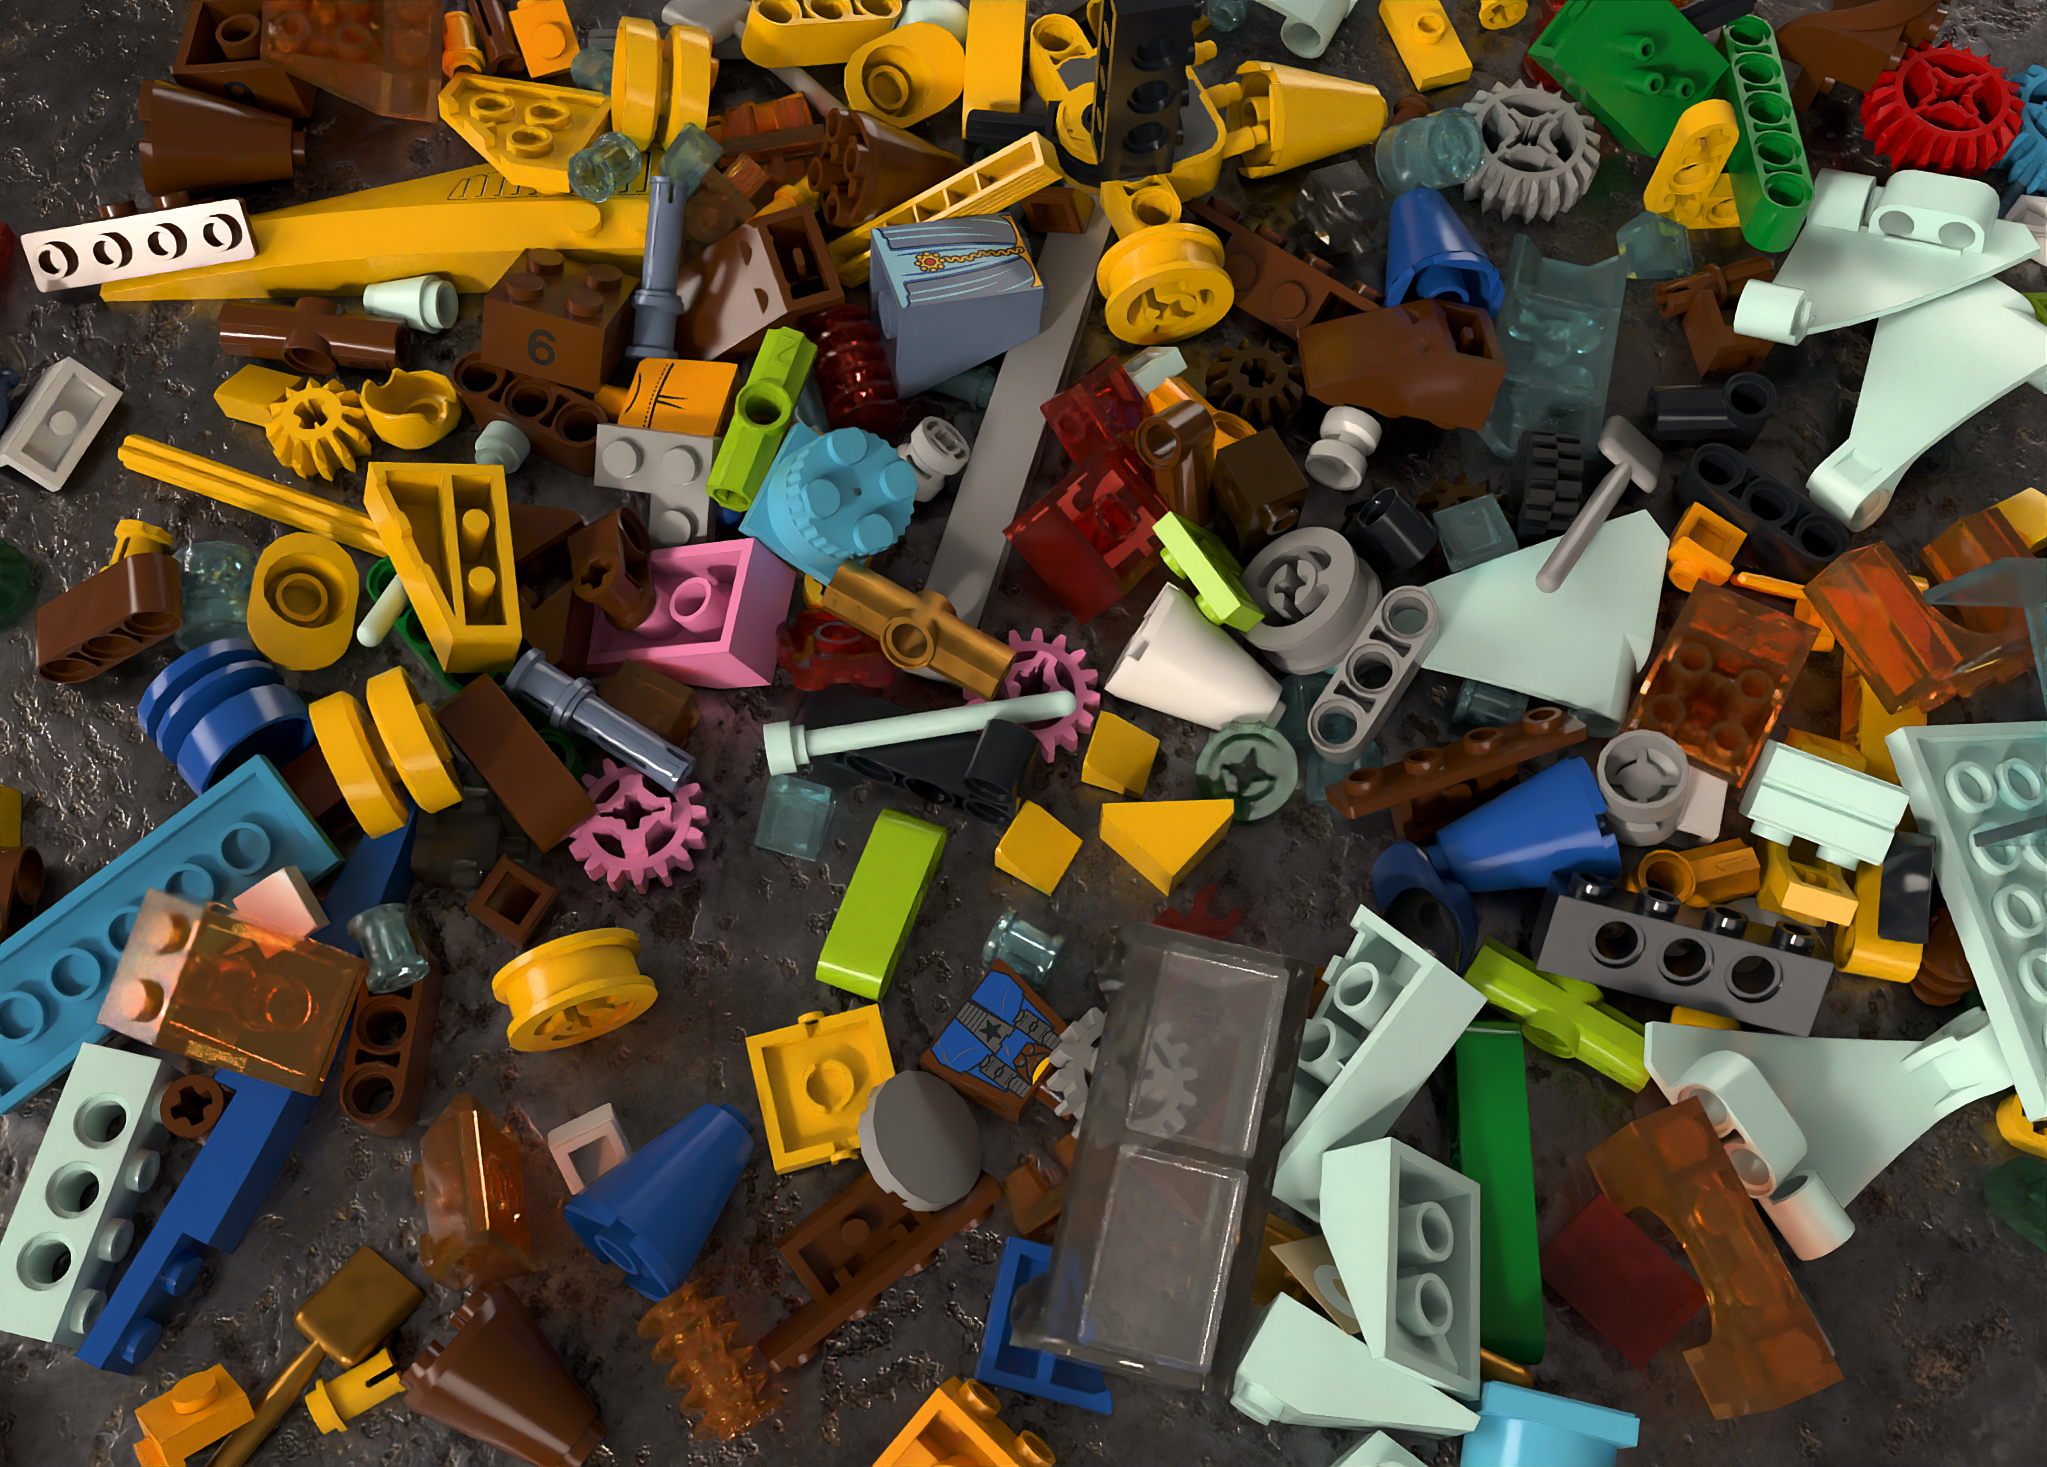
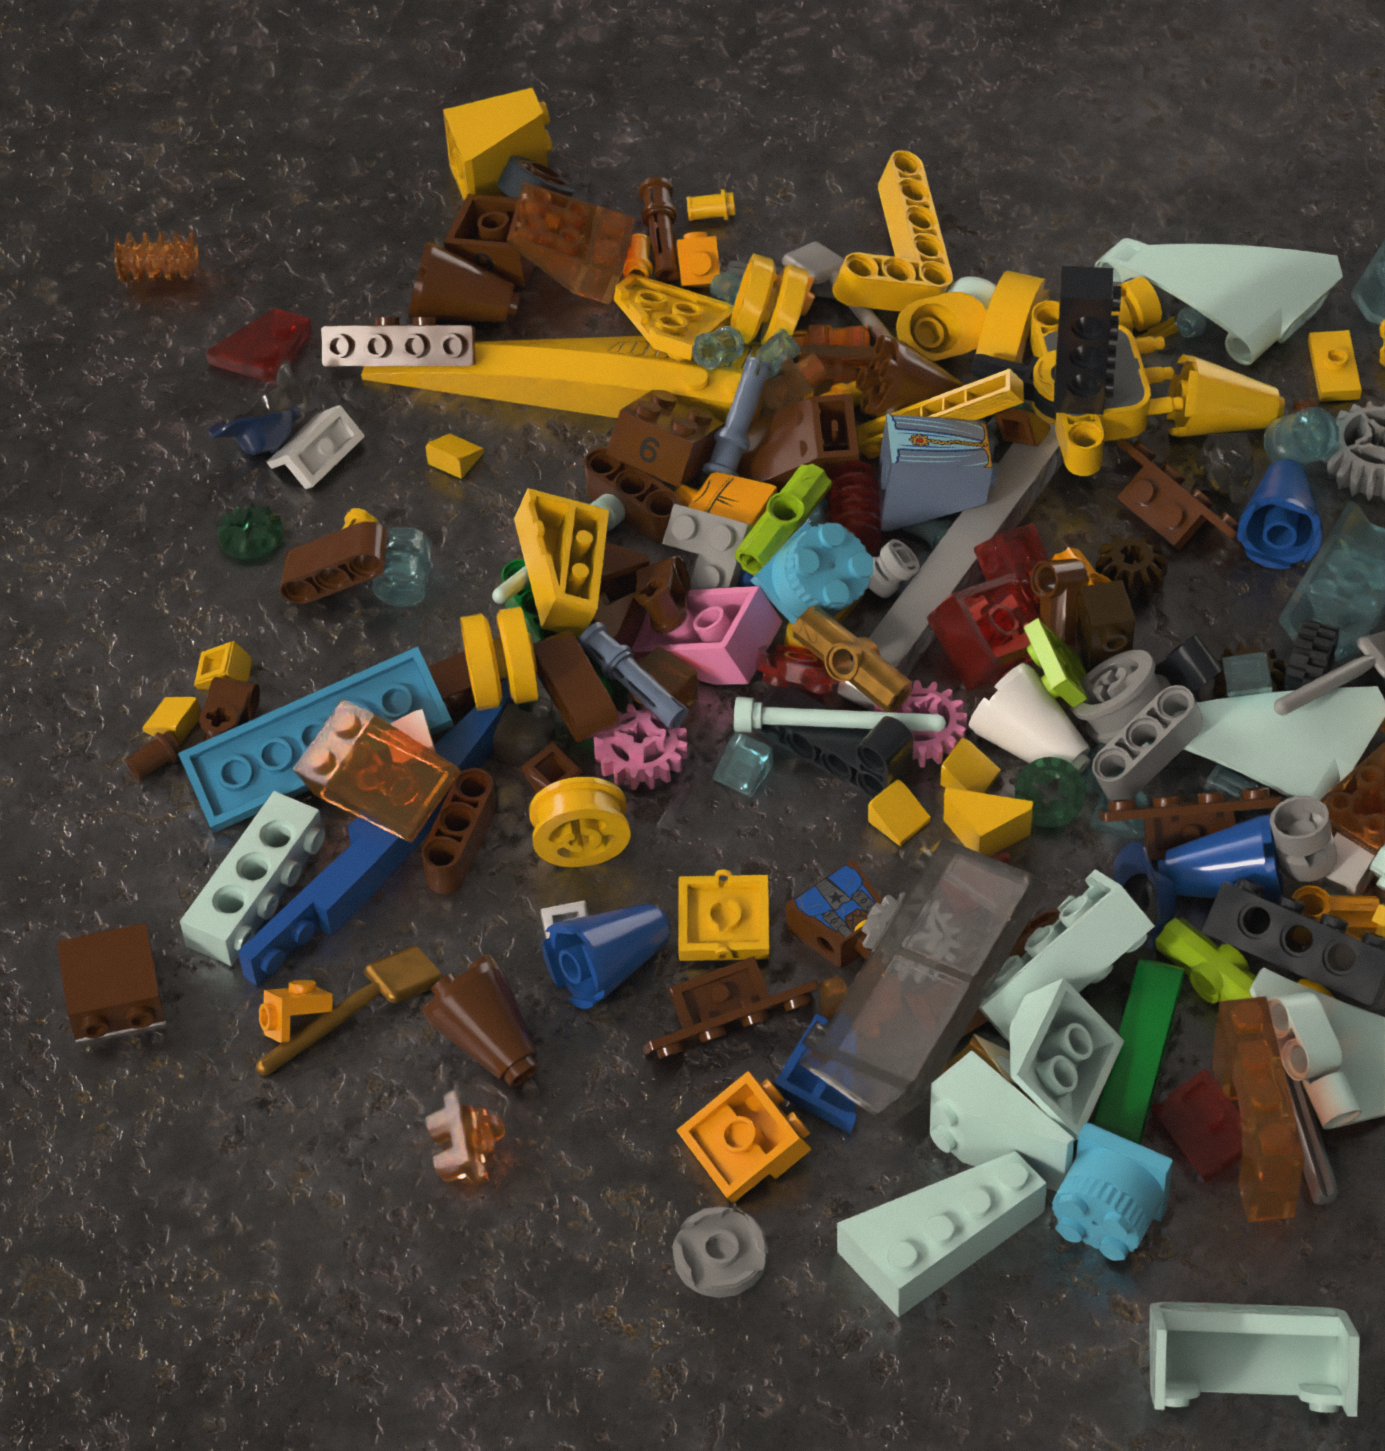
camera: 20 degrees right, 15 degrees down
yellow axle [118,434,389,558] -> none
blue wheel [138,638,318,797] -> none
reddish brown bush [160,1074,235,1146] -> none
reddish brown piece [218,296,412,376] -> none
yellow piece [247,532,359,672] -> none
yellow gear [264,377,376,483] -> none
yellow pin [305,1347,406,1435] -> none
clear light blue bush [346,903,430,994] -> none
yellow hair [360,368,462,450] -> none
light aqua cone [363,274,458,334] -> none
clear orange slope [412,1093,537,1292] -> none
clear orange piece [636,1276,785,1446] -> none
lime beam [816,807,948,1002] -> none
light grey tile [858,1070,983,1211] -> none
clear light blue bush [981,906,1068,990] -> none
yellow wheel [1096,223,1234,345] -> none
light aqua plate [1105,346,1187,402] -> none
reddish brown slope [1296,297,1508,431] -> none
white wheel [1305,406,1382,491] -> none

